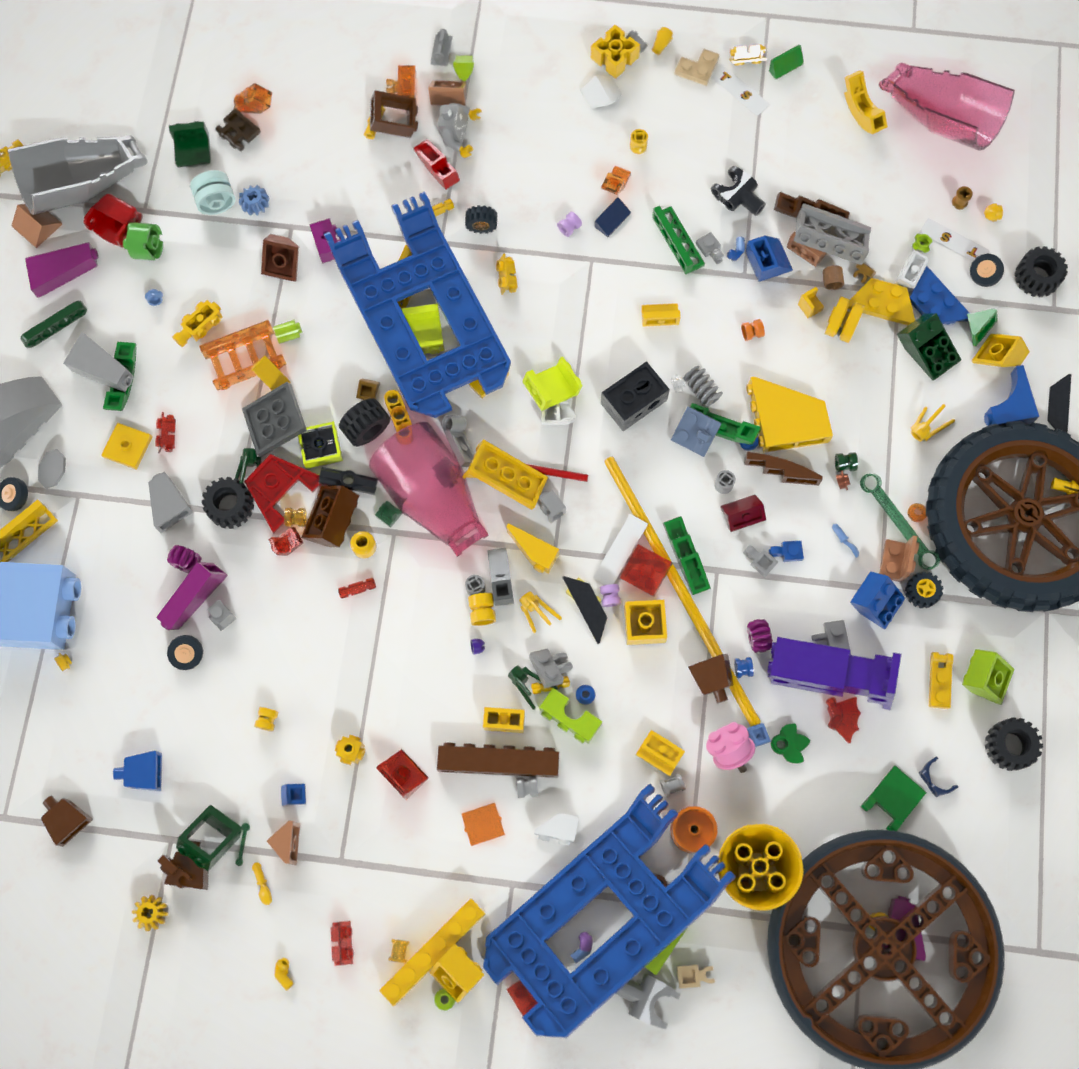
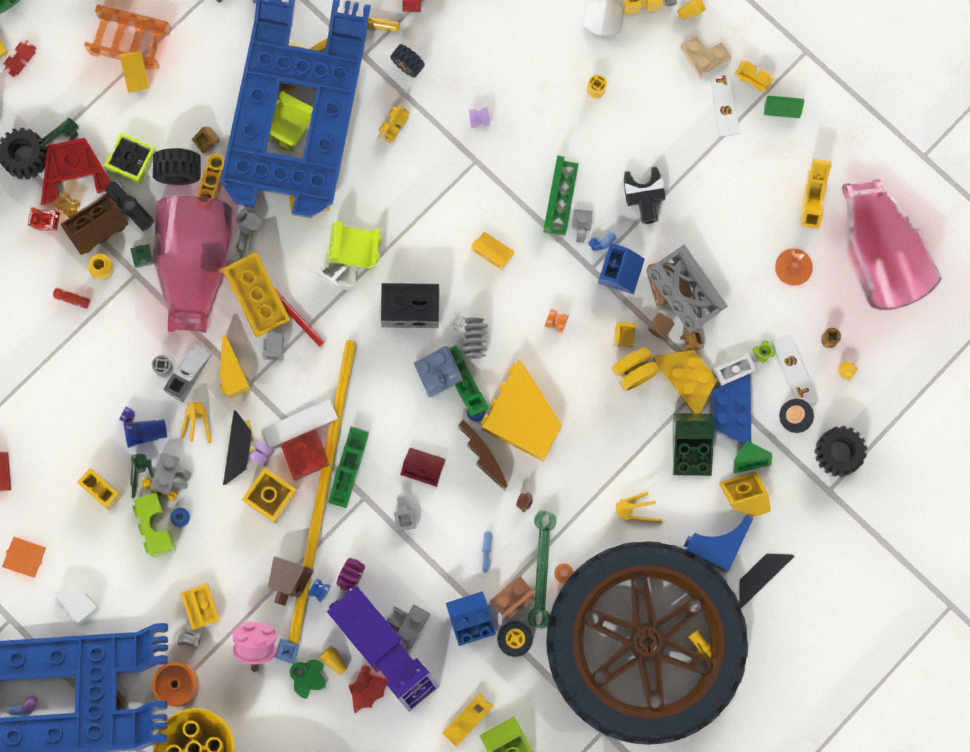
camera: 30 degrees right, 5 degrees up
dark grey plate [242,382,307,457] -> none
lime brick [273,320,303,344] -> none
reddish brown brick [437,742,559,778] -> none
yellow wheel [468,593,496,626] -> none
light grey wheel [517,776,538,798] -> none
dark blue slope [595,197,631,237] -> none
clear orange slope [601,166,631,195] -> none
light grey wheel [715,470,736,494] -> none
blue plate [768,541,804,562] -> none
reddish brown slope [773,192,850,219] -> none
dark green wheel [835,452,858,472] -> none
none -> clear blue plant [124,419,168,448]
none -> yellow cone [319,646,348,675]
none -> clear orange dish [775,249,813,286]

